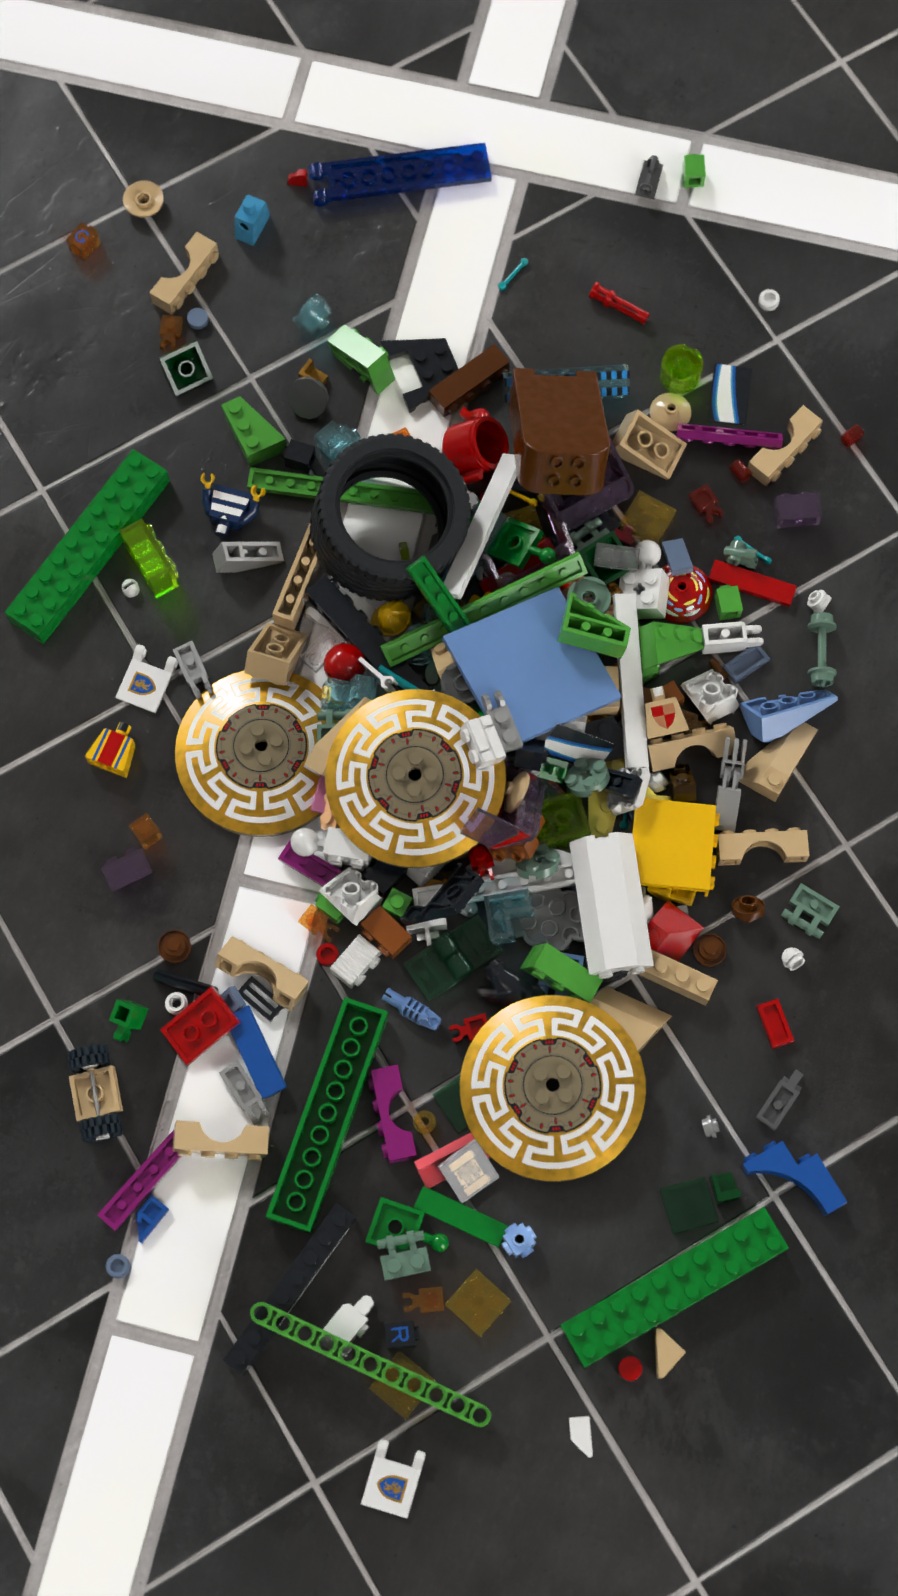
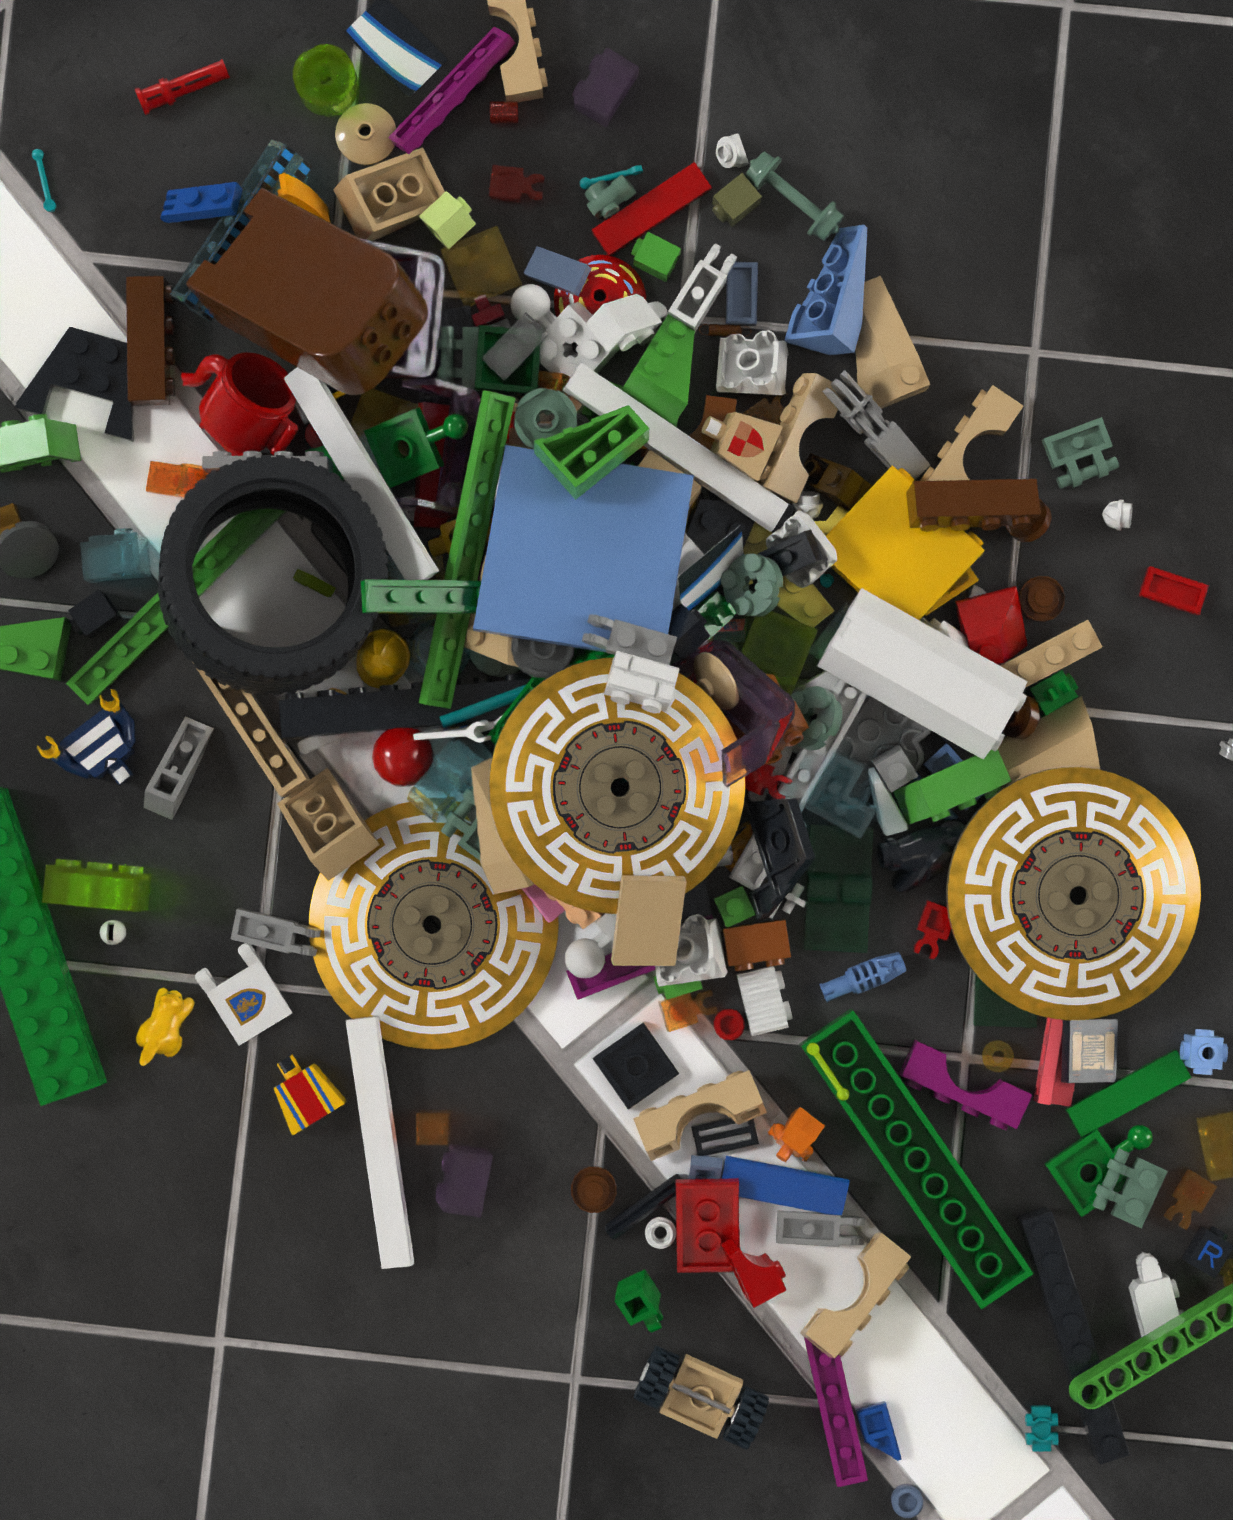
camera: 50 degrees left, 15 degrees up
none -> yellow animal [136,987,195,1066]
none -> blue hinge [160,182,243,223]
none -> light orange slope [277,173,331,223]
none -> white tile [346,1016,415,1269]
none -> yellowish green brick [419,191,476,249]
none -> white hinge [586,294,668,353]
none -> black tile [592,1022,679,1110]
none -> tan tile [611,875,686,966]
none -> olive brick [712,173,762,227]
none -> red arch [720,1239,787,1308]
none -> orange piece [768,1107,825,1163]
none -> lime hinge [807,1043,849,1101]
none -> white slope [867,767,908,836]
none -> light grey brick [872,744,918,792]
none -> reddish brown brick [906,479,1041,532]
none -> reddish brown plate [1004,693,1040,739]
none -> green brick [1025,670,1078,717]
none -> teal piece [1025,1405,1059,1452]

